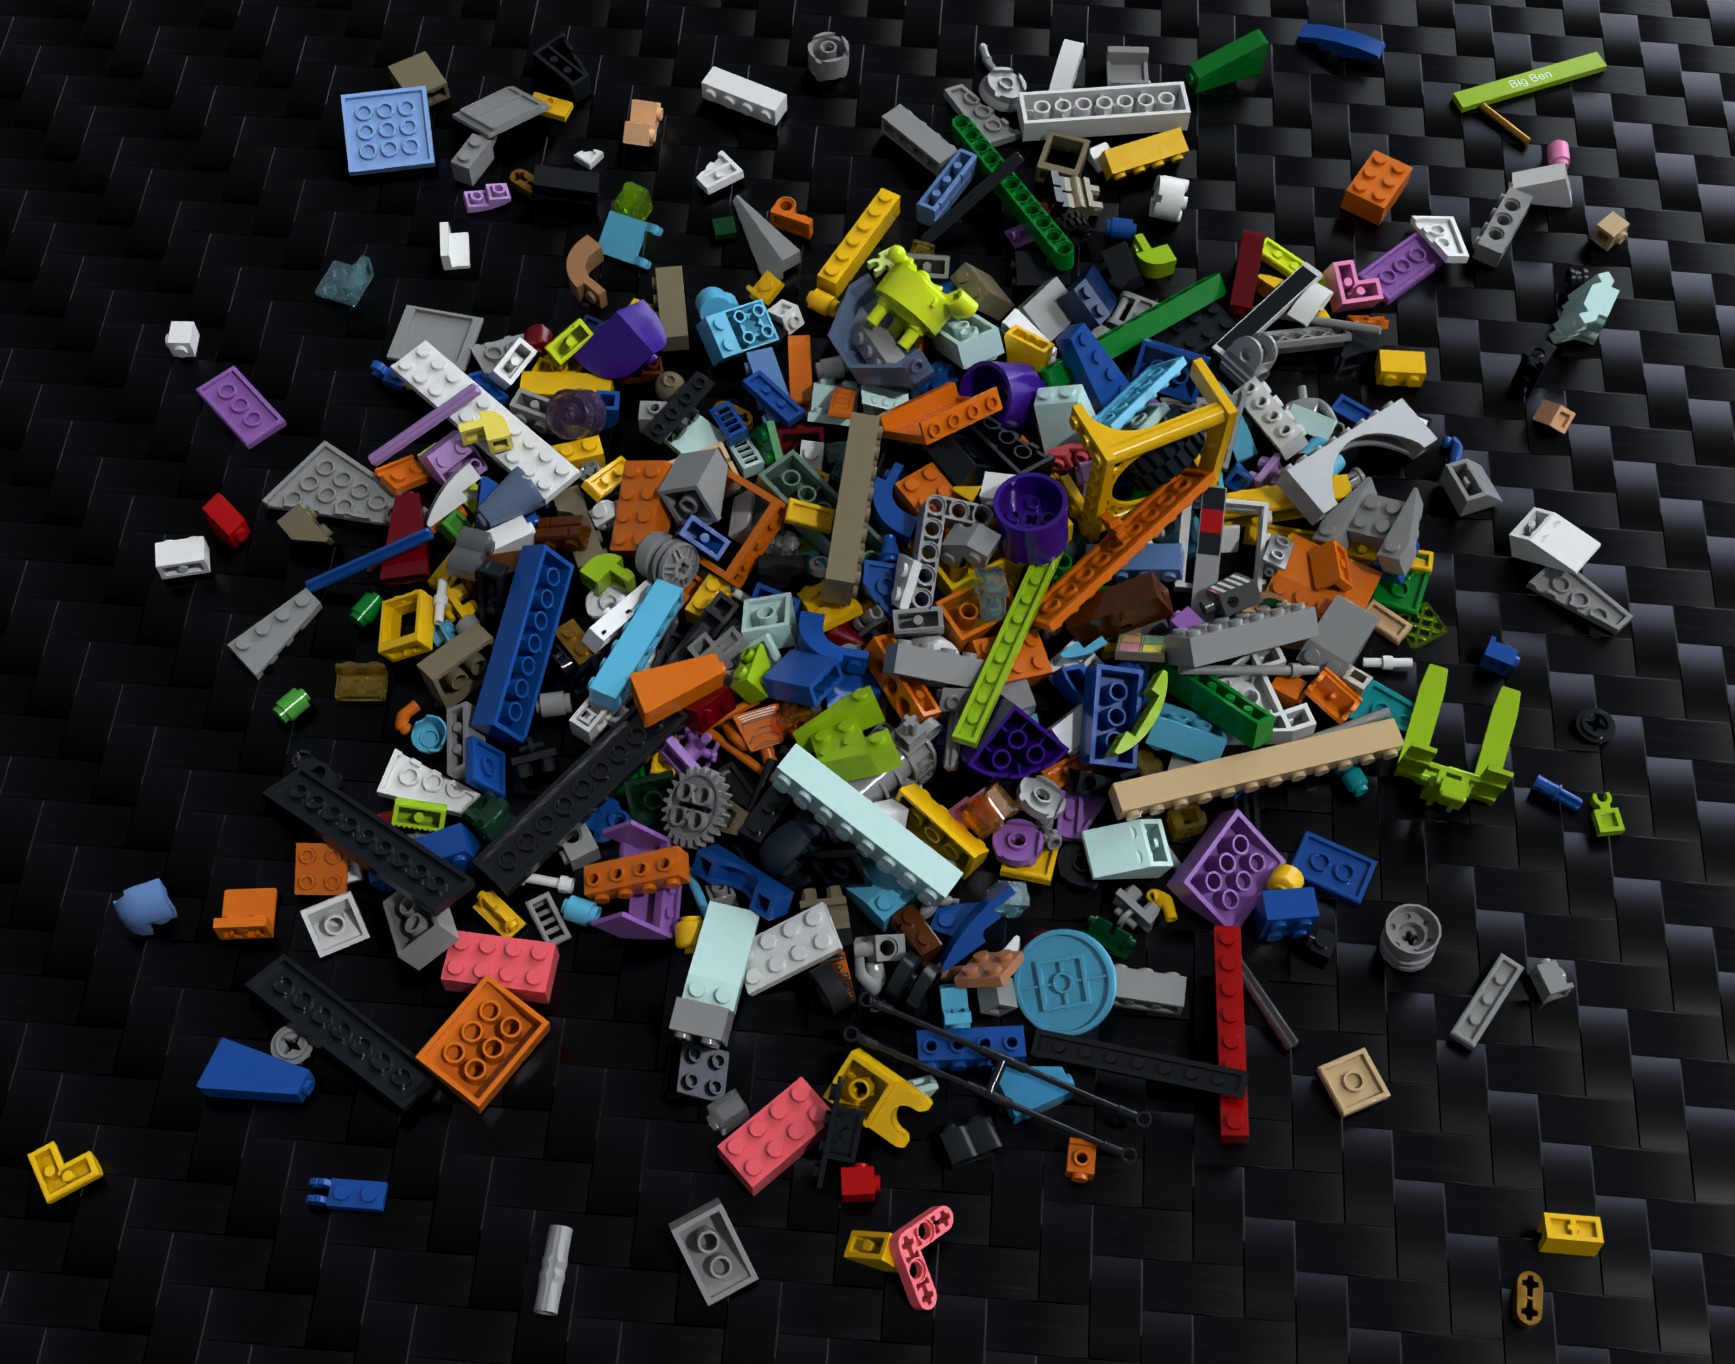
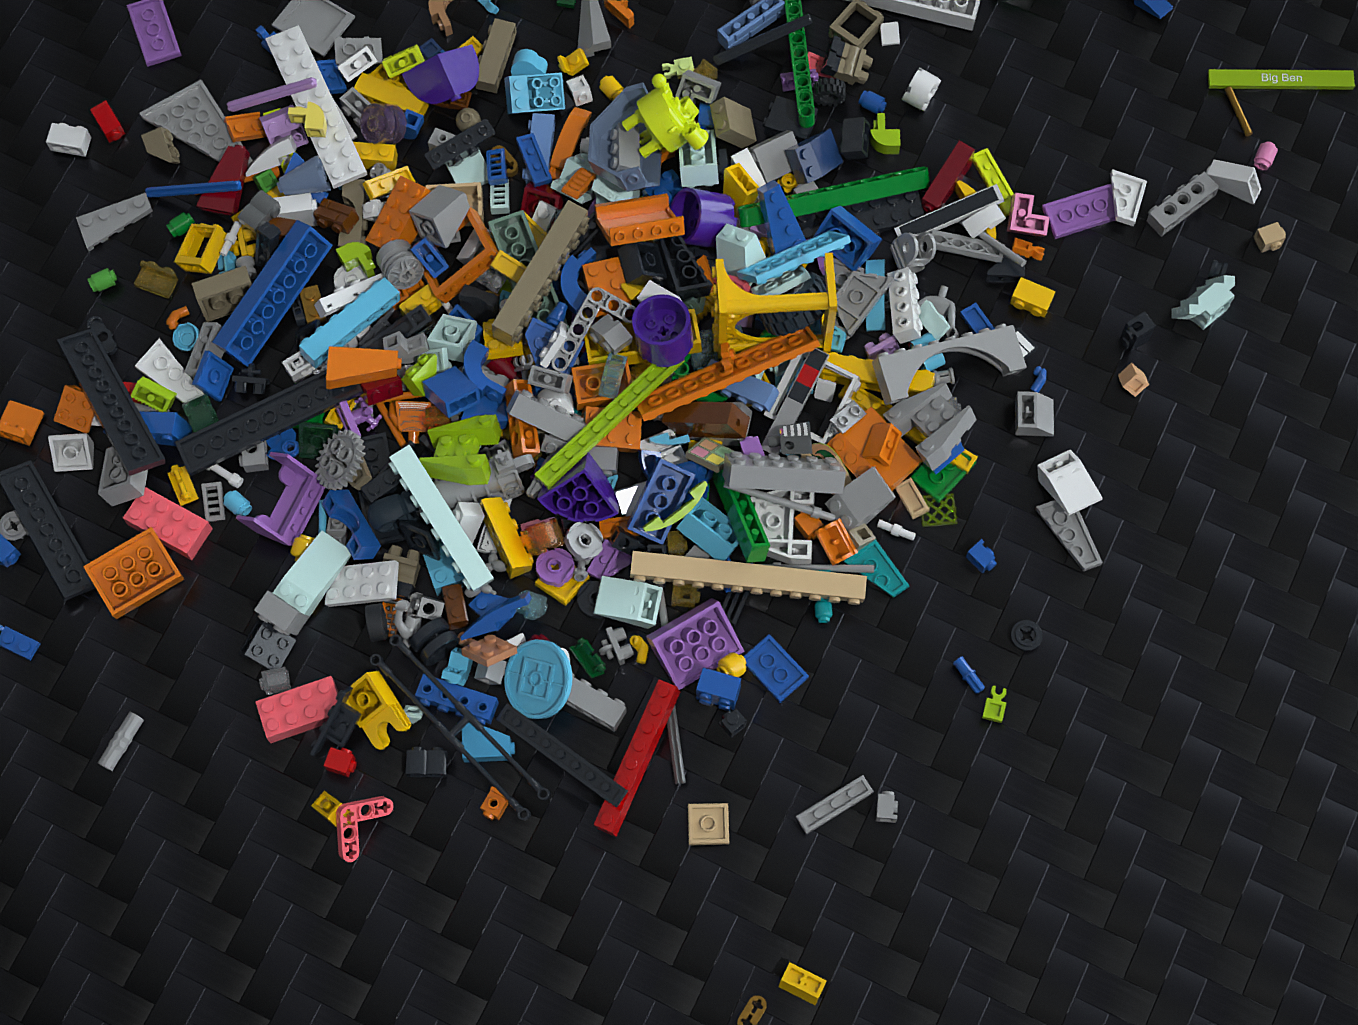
camera: 25 degrees right, 10 degrees up
dark red head [524,324,553,359] -> none
light grey brick [536,691,572,718] -> none
orange brick [584,845,690,904] -> none
light grey slope [668,1197,759,1306] -> none
green wing [749,420,783,468] -> none
yellow brick [817,188,901,300] -> none
yellow brick [1098,127,1189,181] -> none
light grey plate [1104,291,1158,330] -> none
blue slope [1223,461,1255,492] -> none
orange brick [1341,150,1413,226] -> none
light grey wheel [1379,904,1441,972] -> none
lime piece [1393,664,1521,813] -> none

